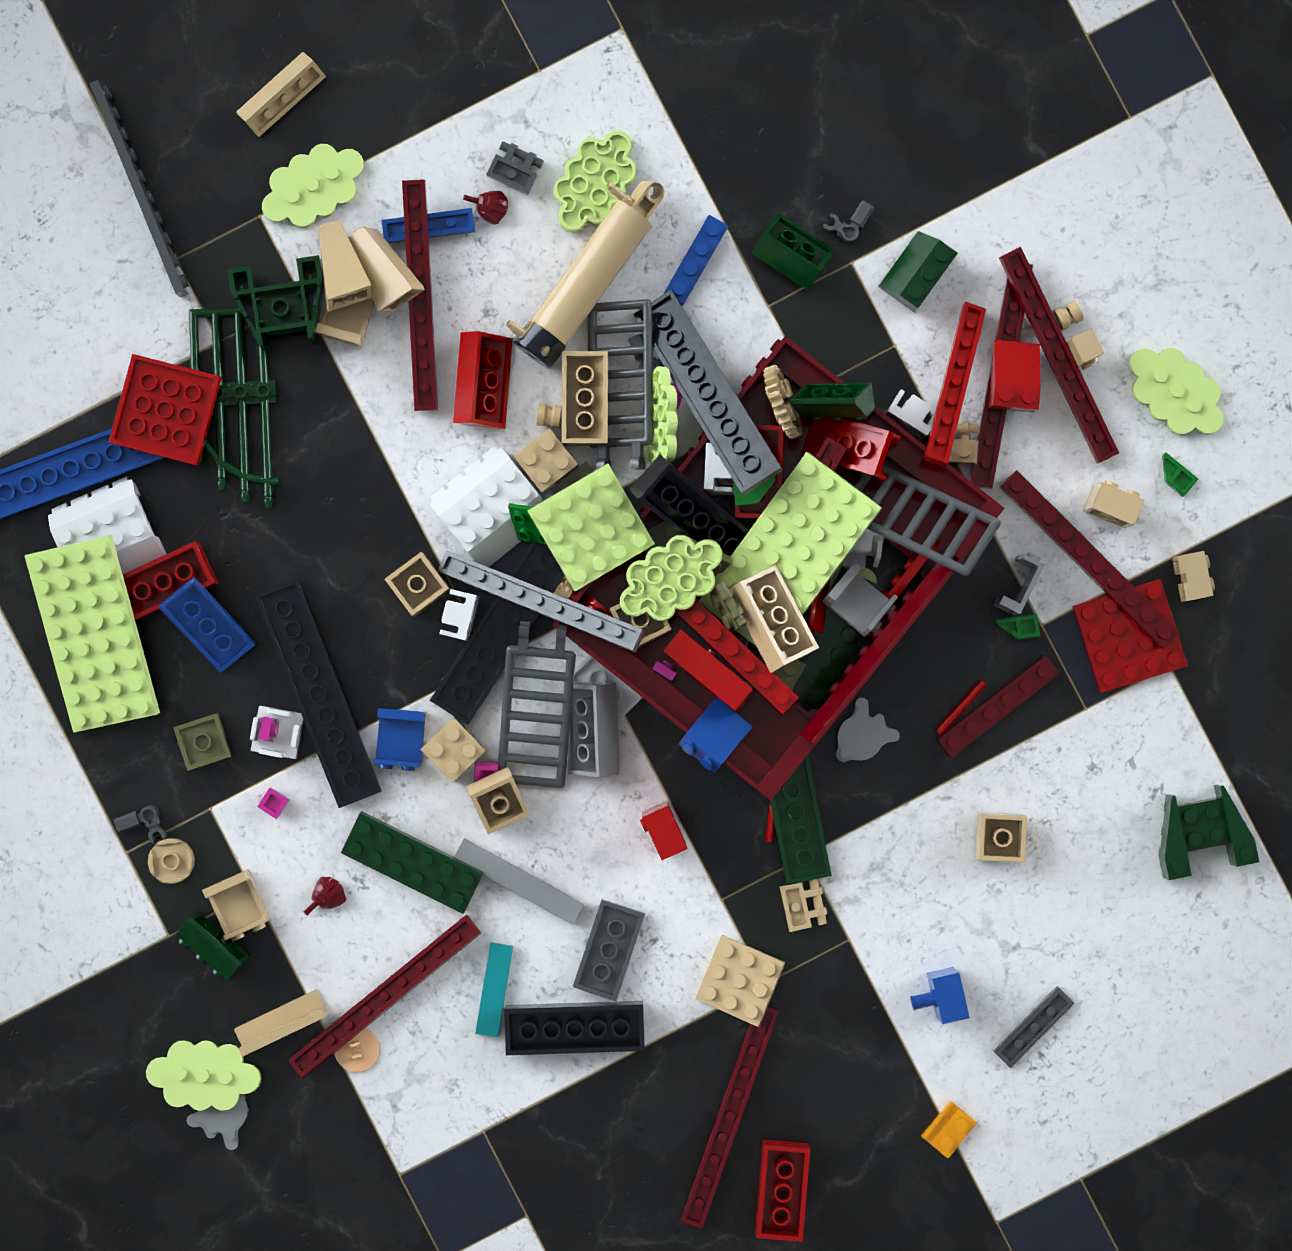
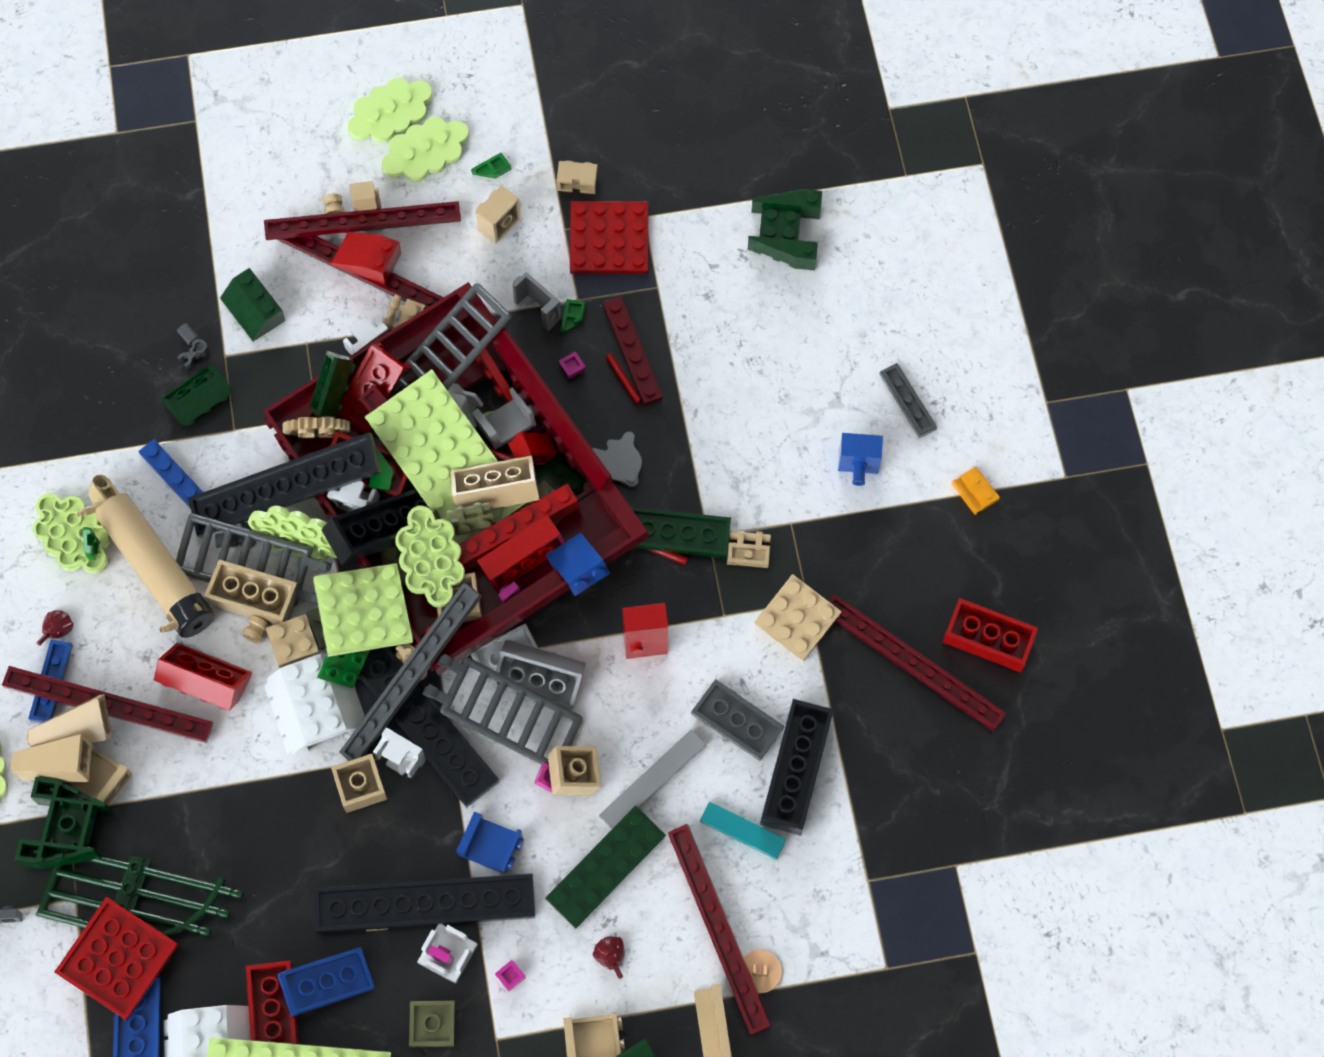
camera: 70 degrees left, 20 degrees down
tan brick [420,717,487,783] -> none
dark grey plate [486,141,544,195] -> none
red plate [923,301,986,467] -> none
tan brick [975,812,1027,862] -> none
dark red plate [1000,470,1180,649] -> none
none -> green tile [83,527,100,560]
none -> yellowish green plate [348,78,432,142]
none -> red brick [508,432,557,465]
none -> dark pink plate [558,351,586,379]

